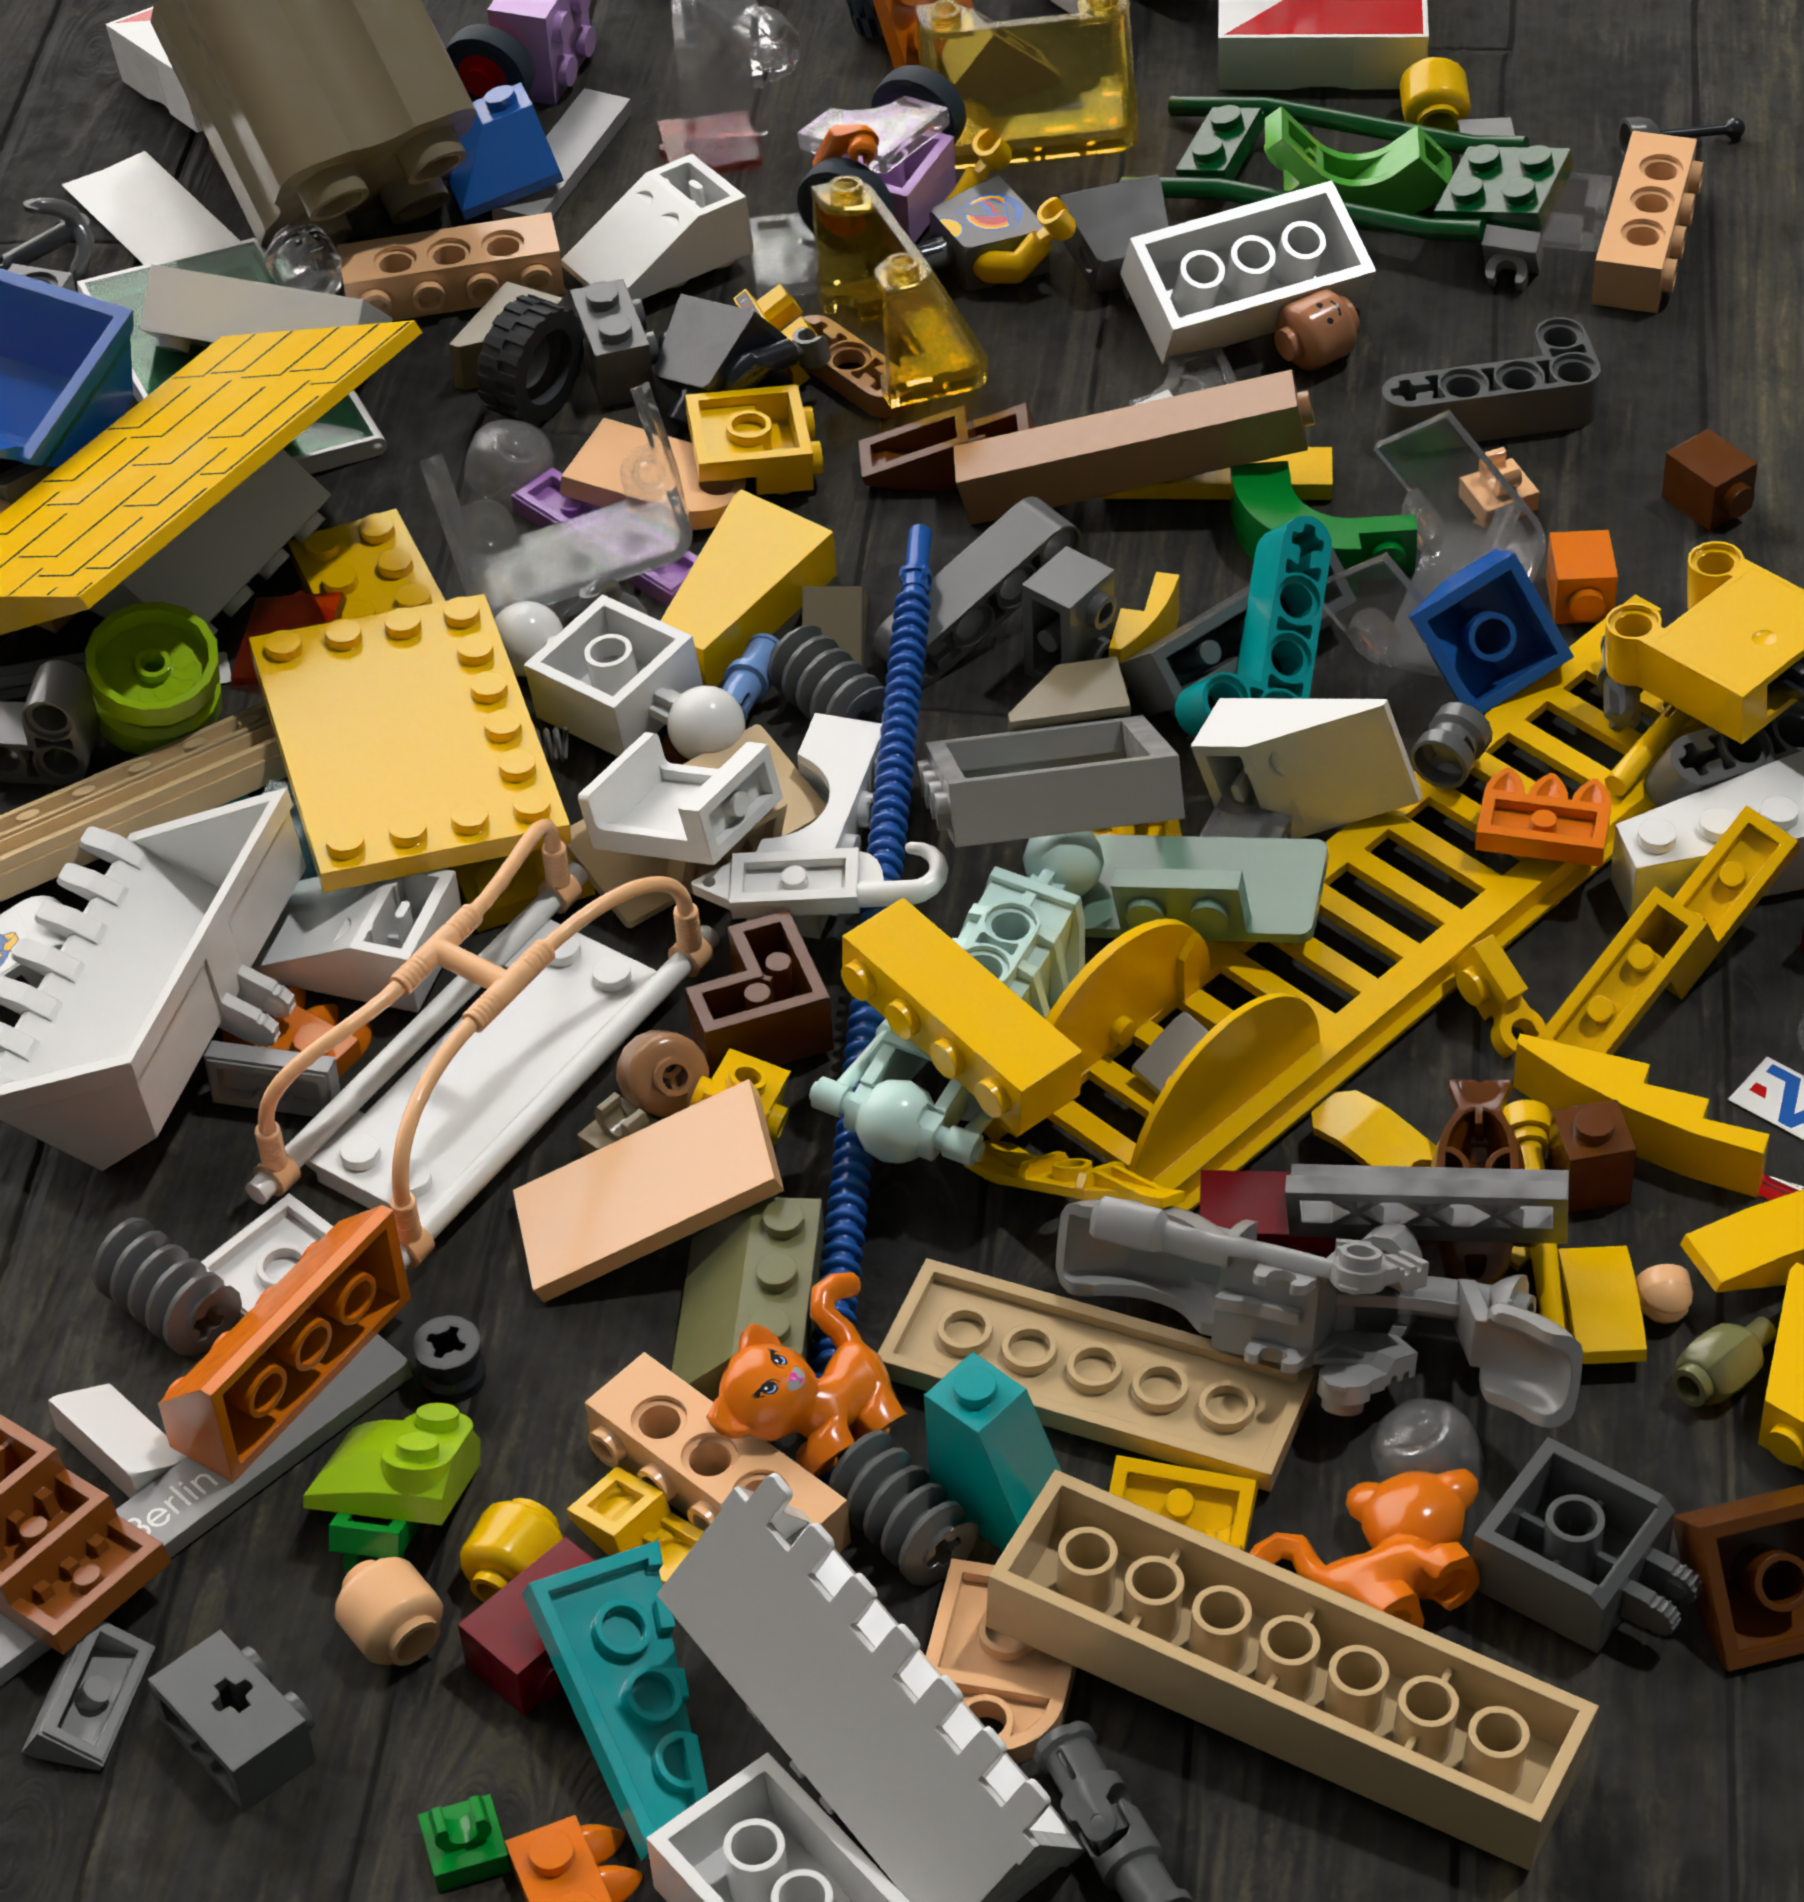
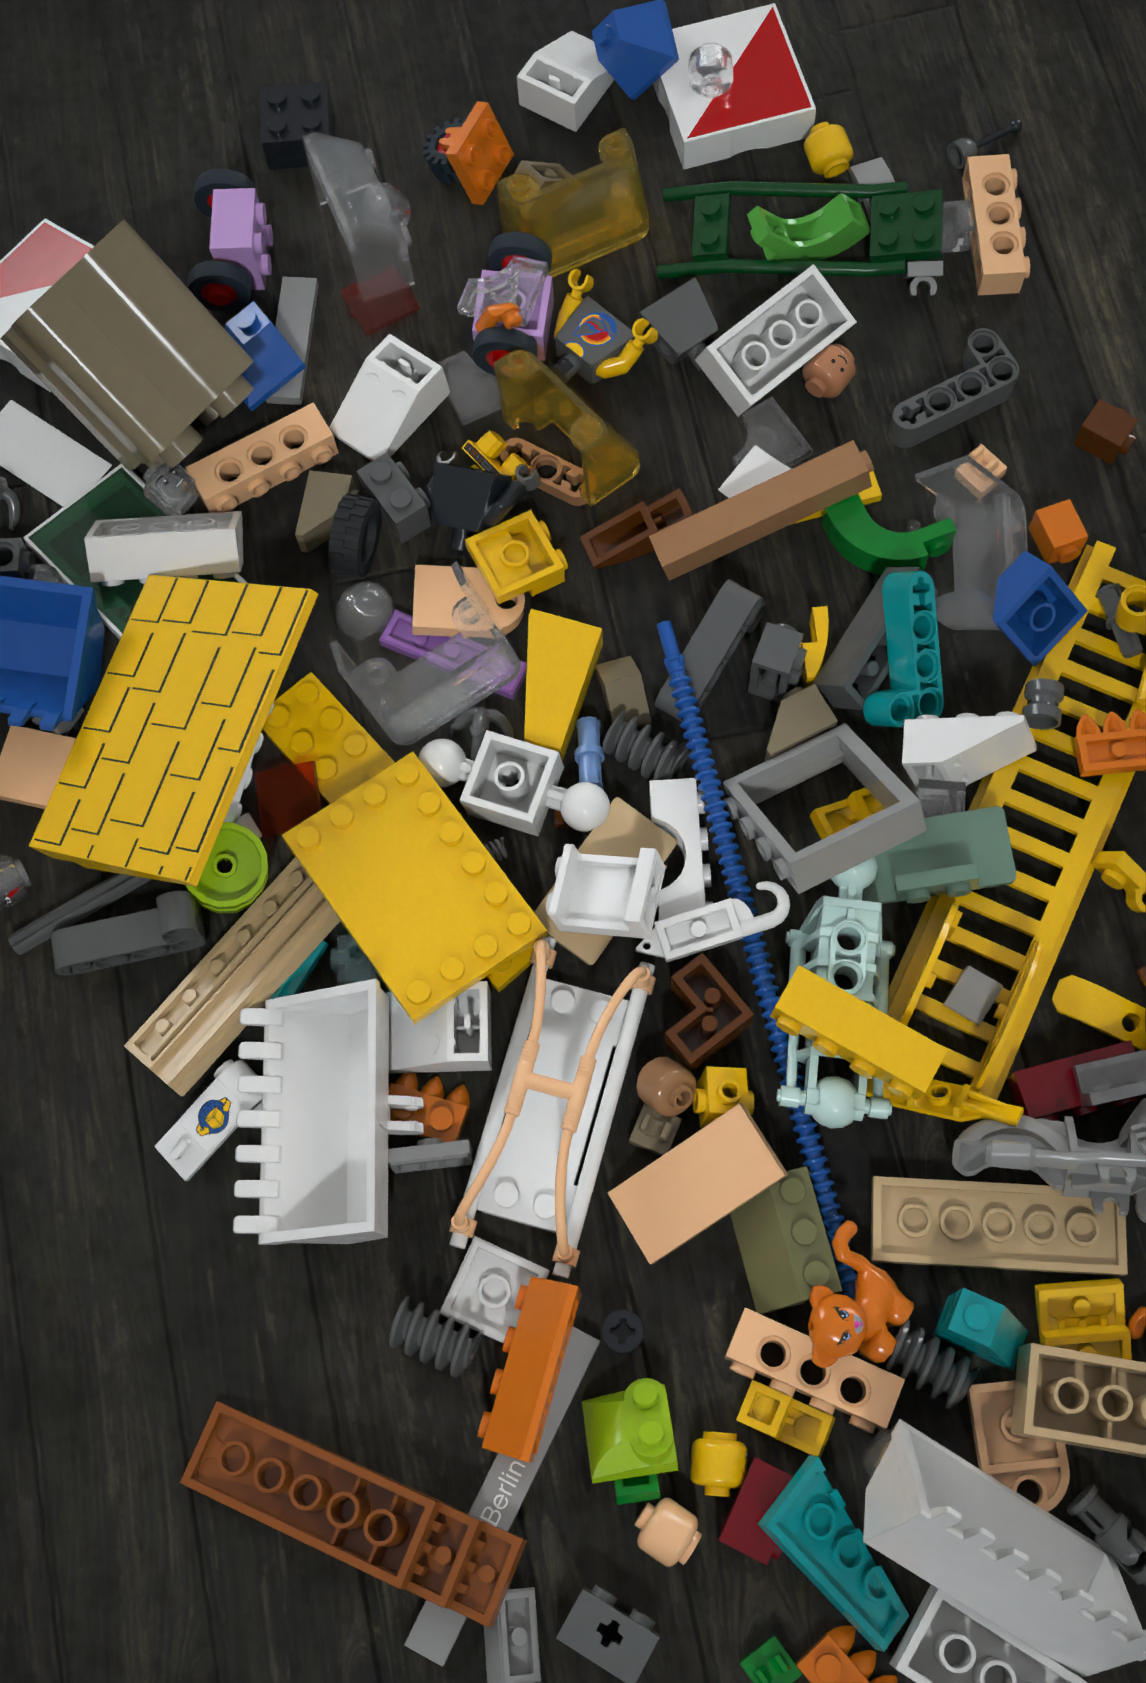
camera: 15 degrees left, 25 degrees up
white slope [48,1383,187,1498] -> none

